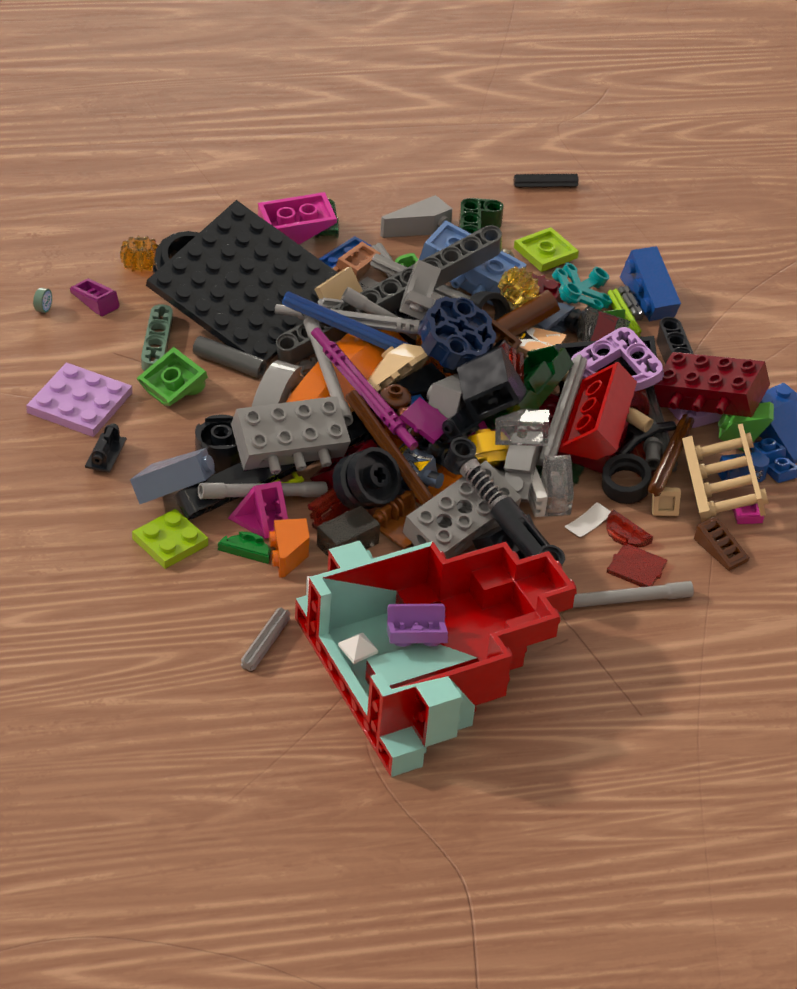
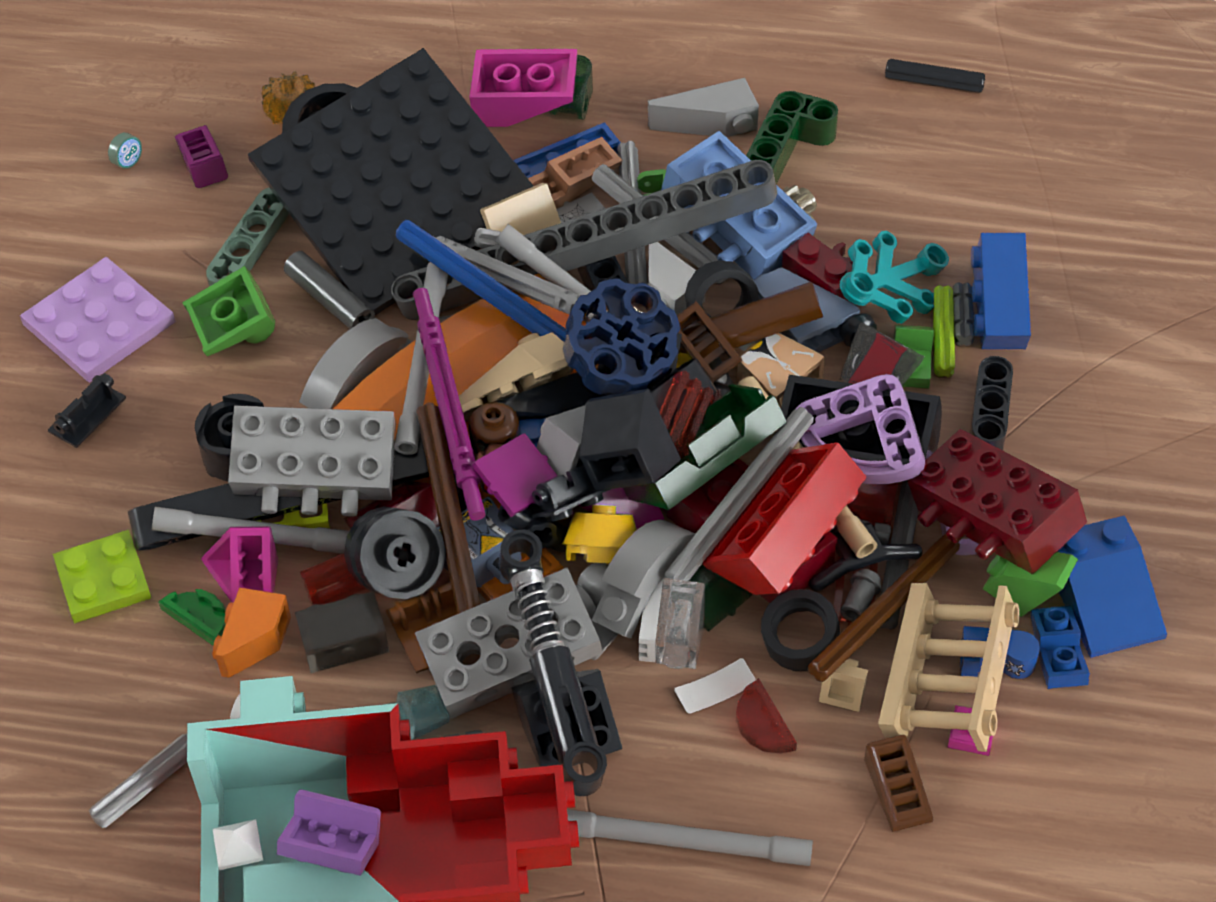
camera: 25 degrees right, 10 degrees up
sand blue slope [130,448,215,504] -> none
light grey arch [400,260,441,320] -> none
clear slope [495,409,549,446] -> none
clear yellow gear [497,266,540,307] -> none
lime plate [514,227,579,272] -> none
clear red piece [606,543,668,587] -> none

